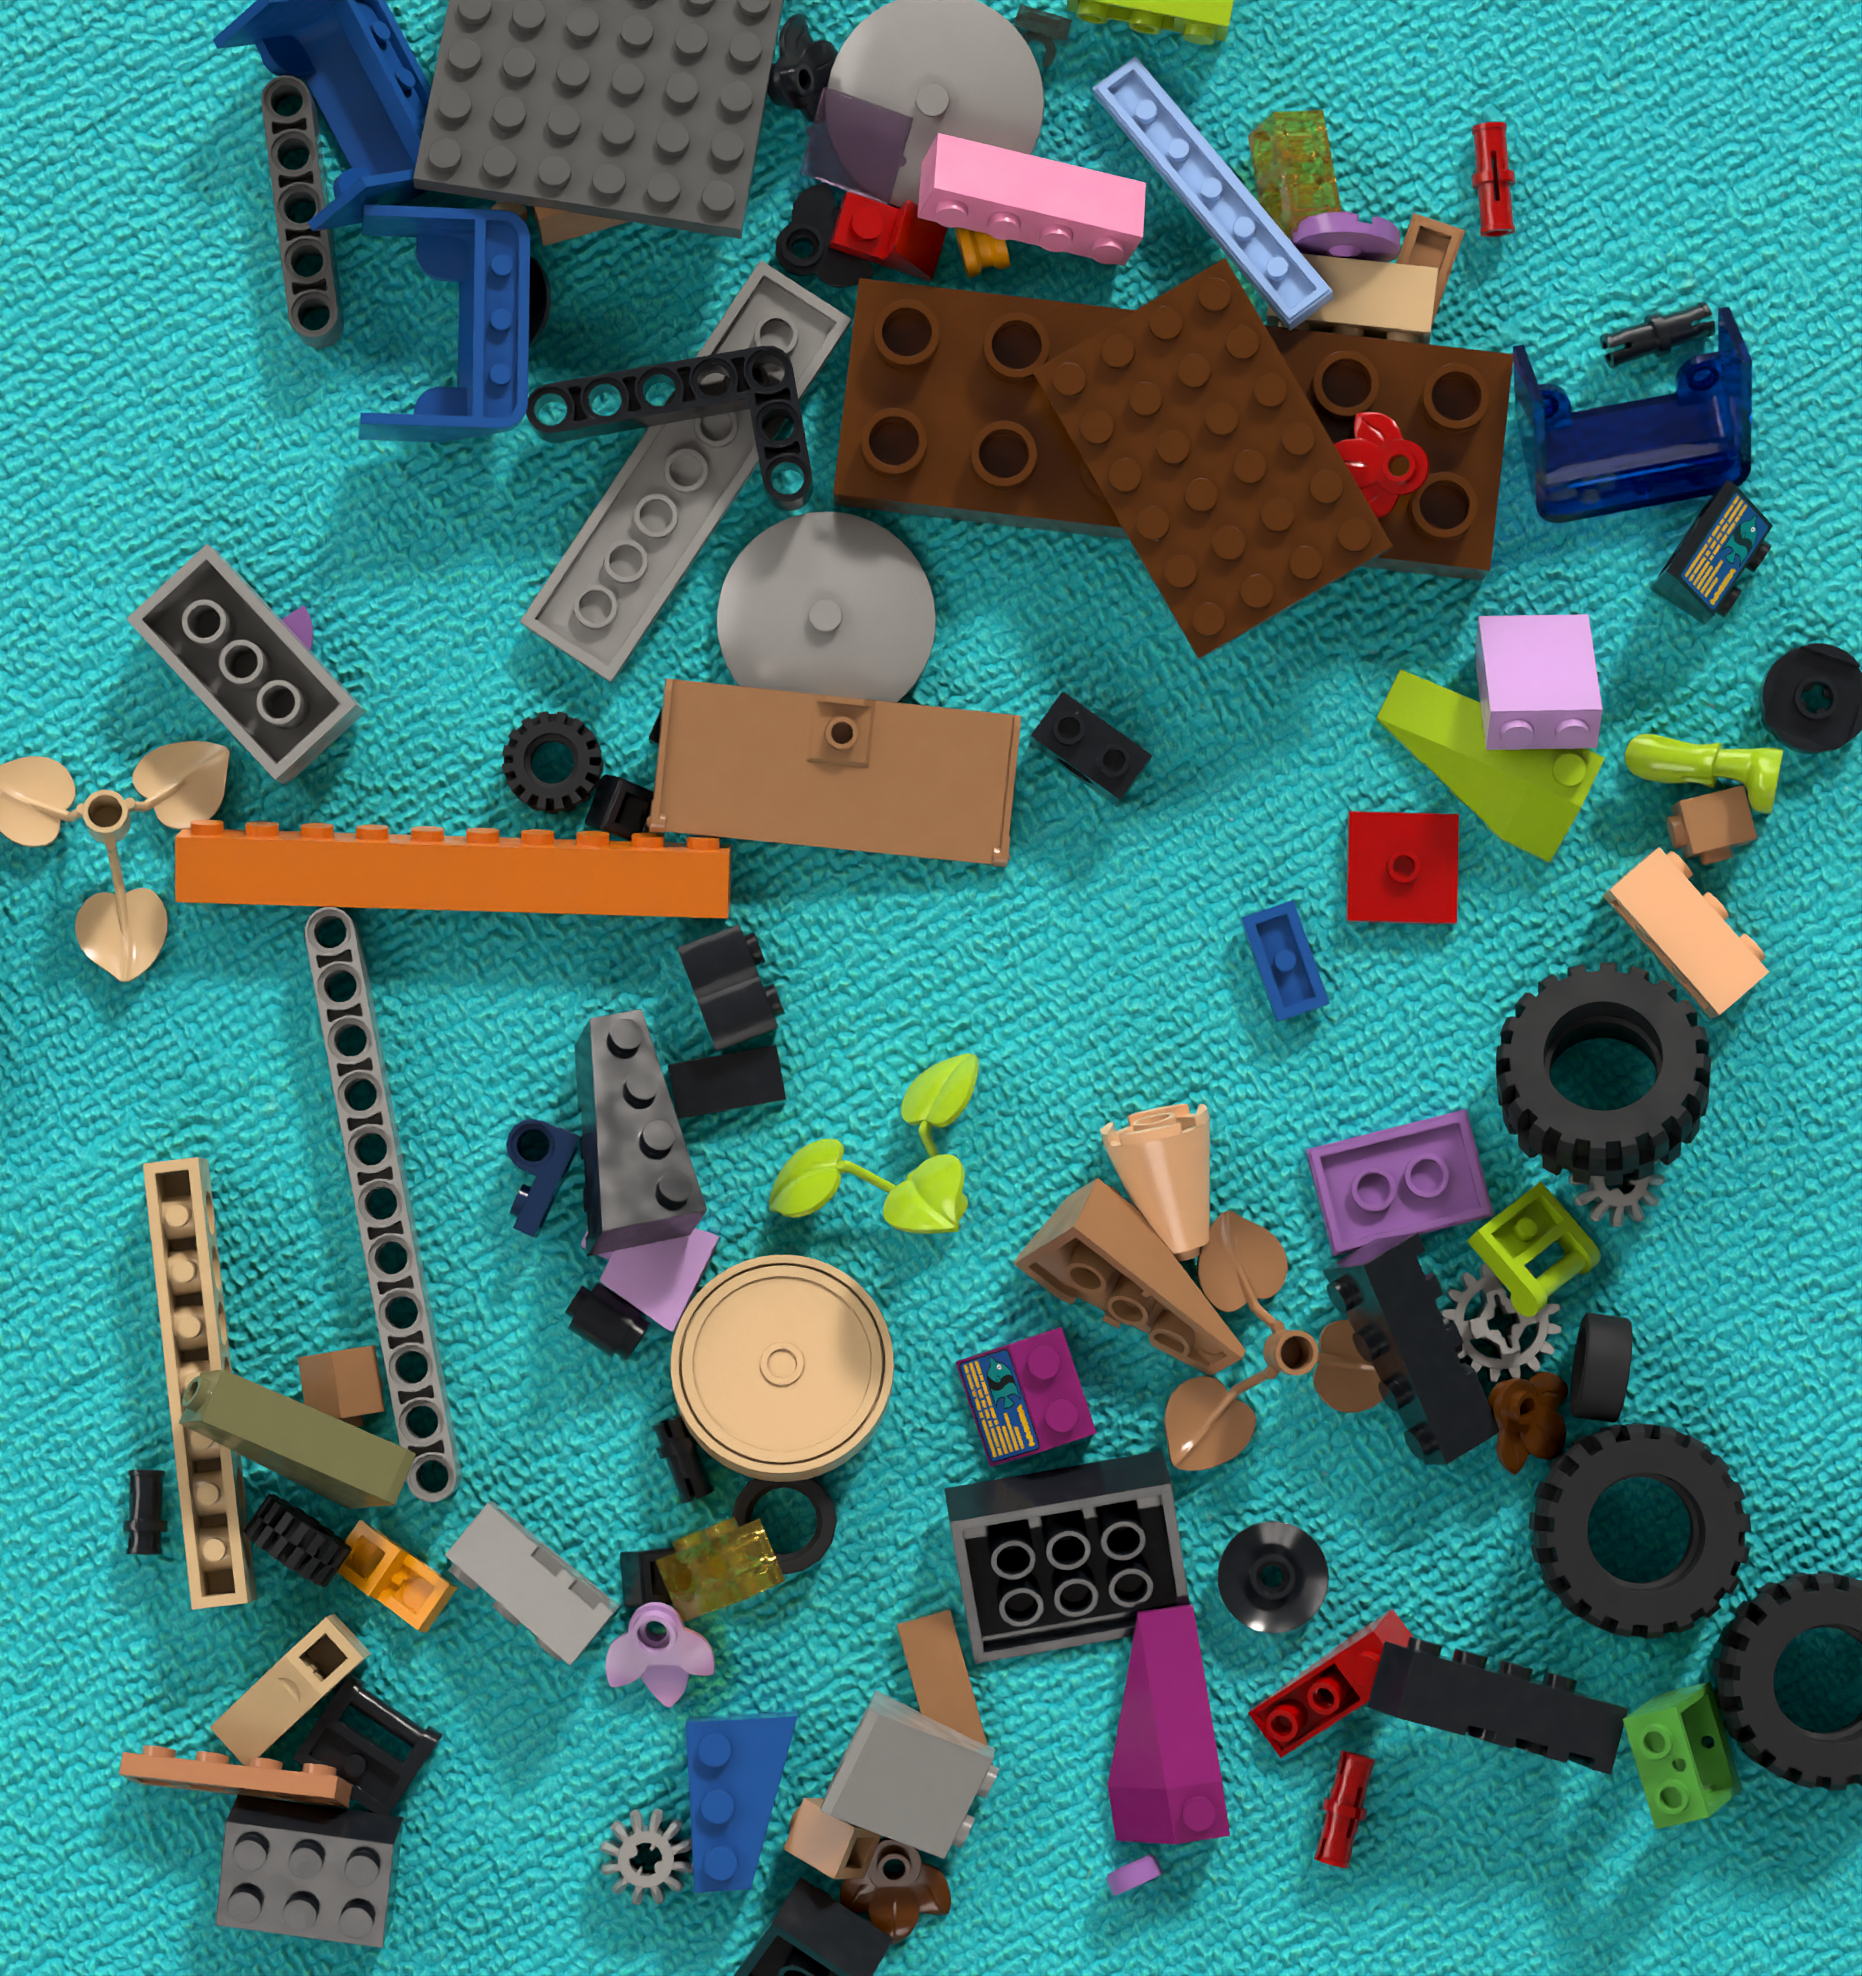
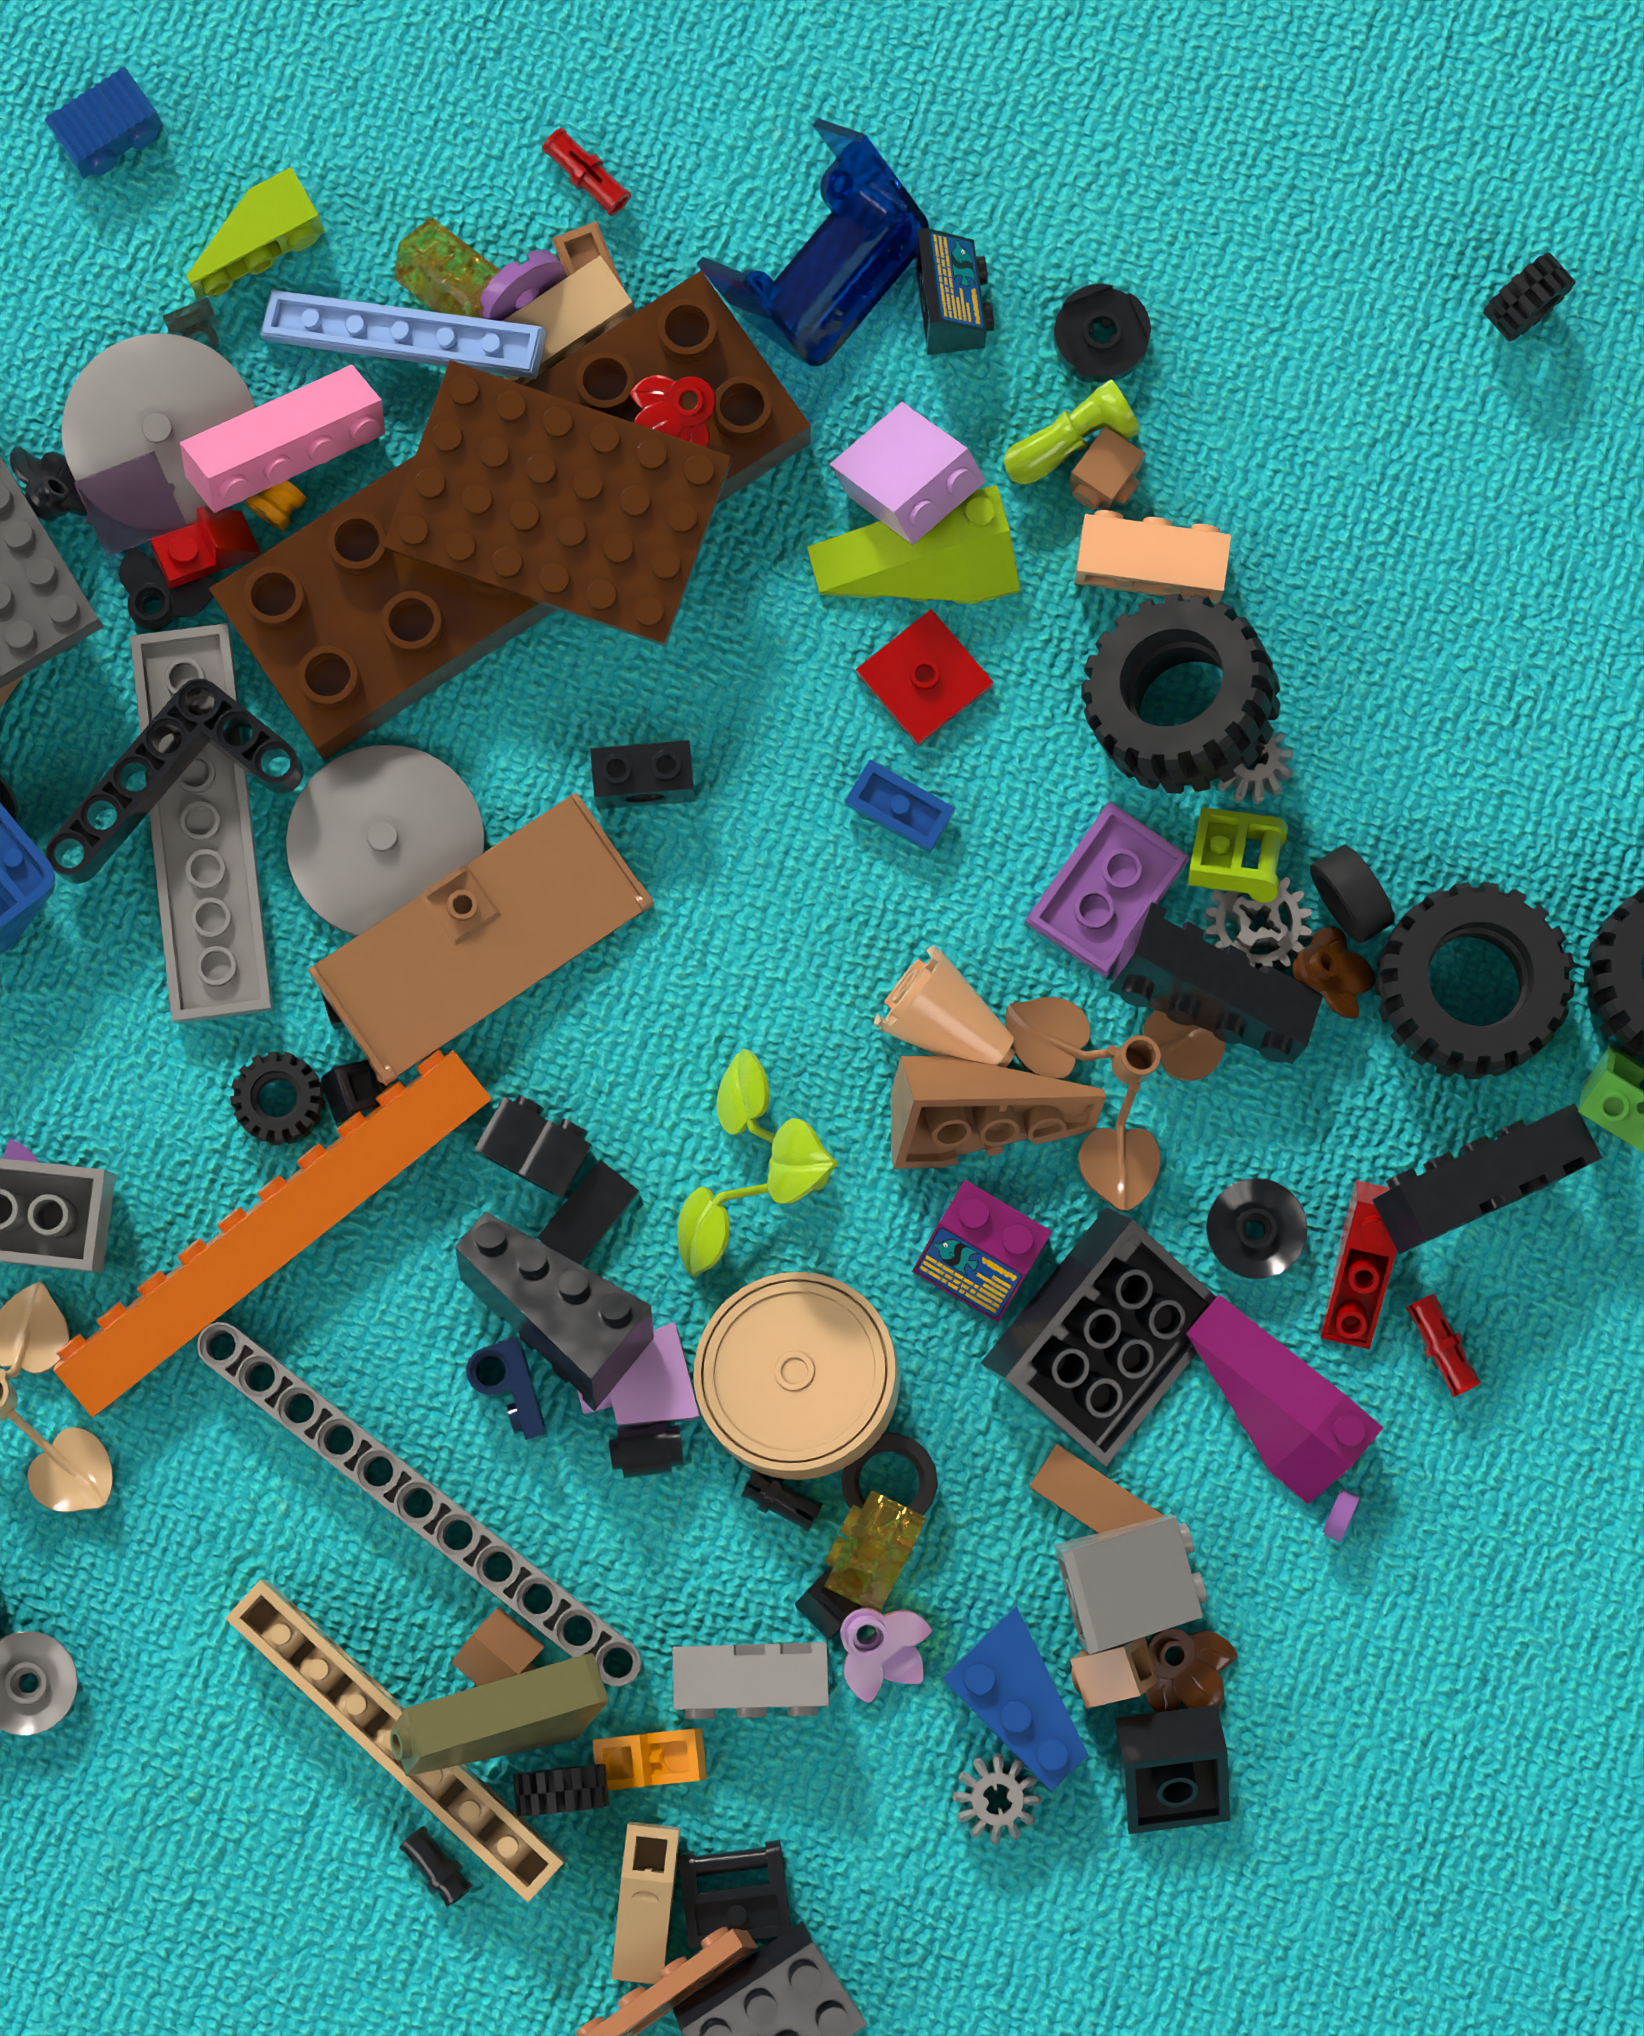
camera: 40 degrees left, 5 degrees down
black pin [1600,302,1715,368] -> none

